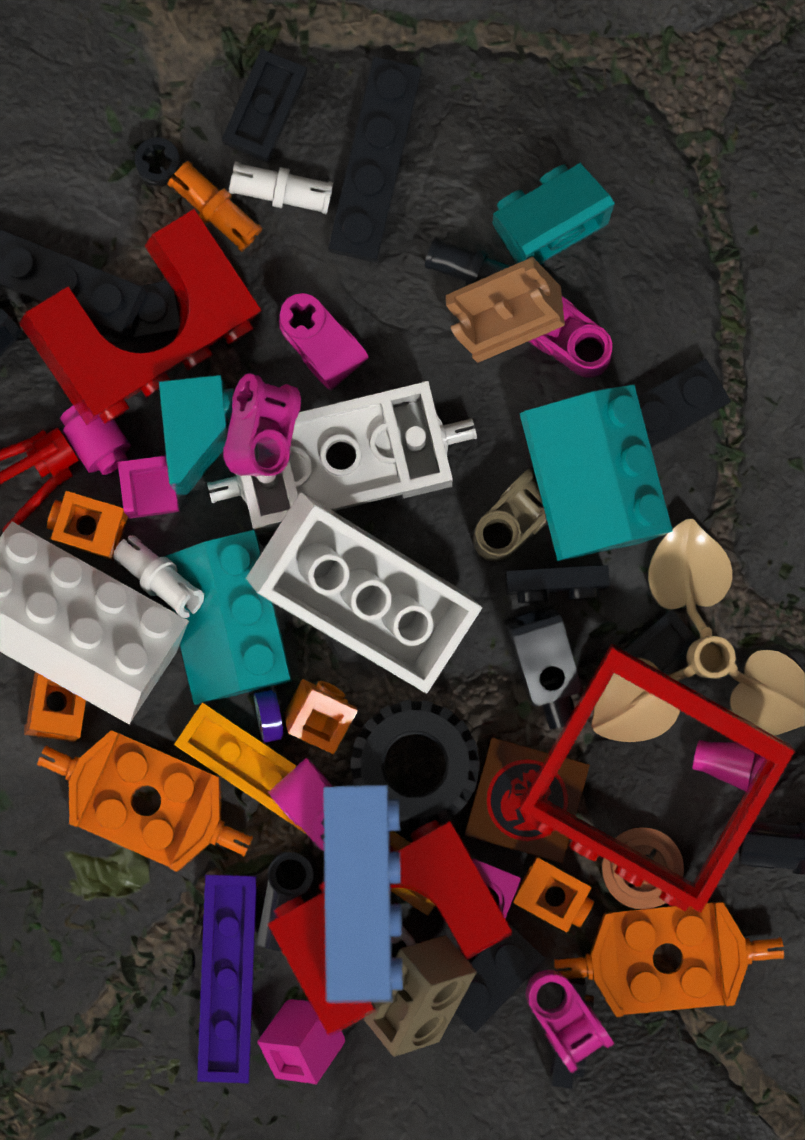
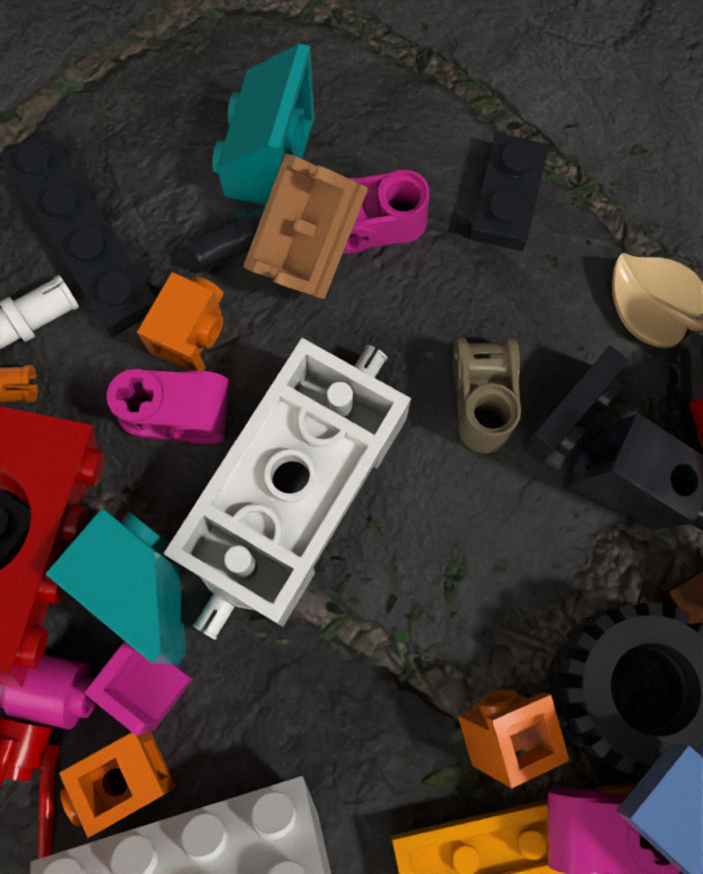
camera: 50 degrees left, 10 degrees down
white pin [113,535,204,618] -> none
teal slope [164,530,293,705] -> none
dark pink piece [223,373,301,476] -> none
white brick [246,492,482,694] -> none
dark purple tile [254,690,283,743] -> none
teal slope [519,385,673,561] -> none
none -> orange brick [137,272,224,371]

